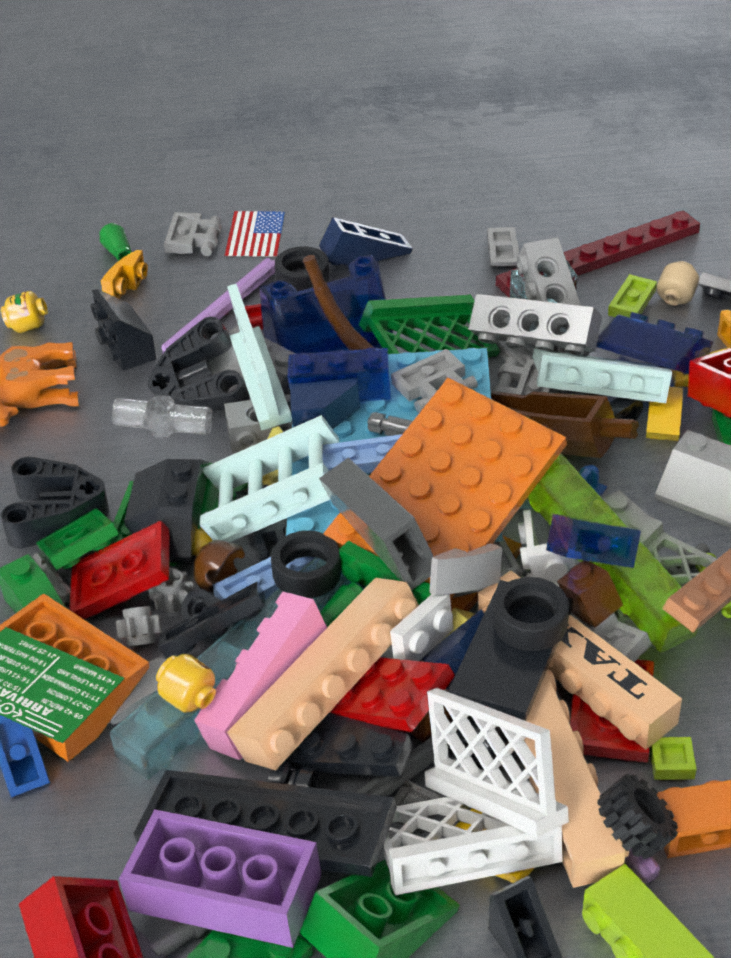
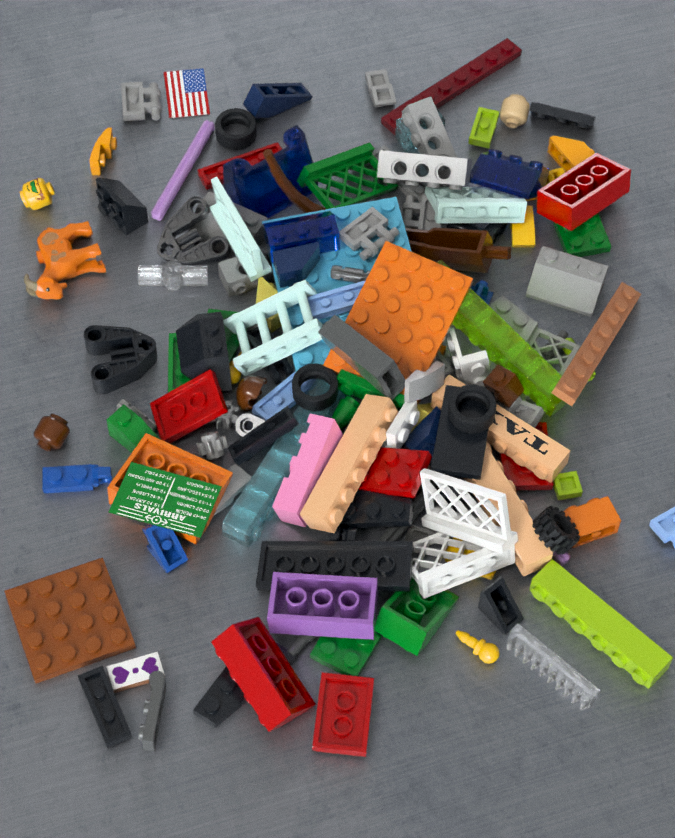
camera: 15 degrees left, 15 degrees up
green plate [36,508,119,570] -> none
green cone [99,223,132,261] -> none
yellow head [156,654,216,713] -> none
clear blue slope [546,513,641,568] -> none

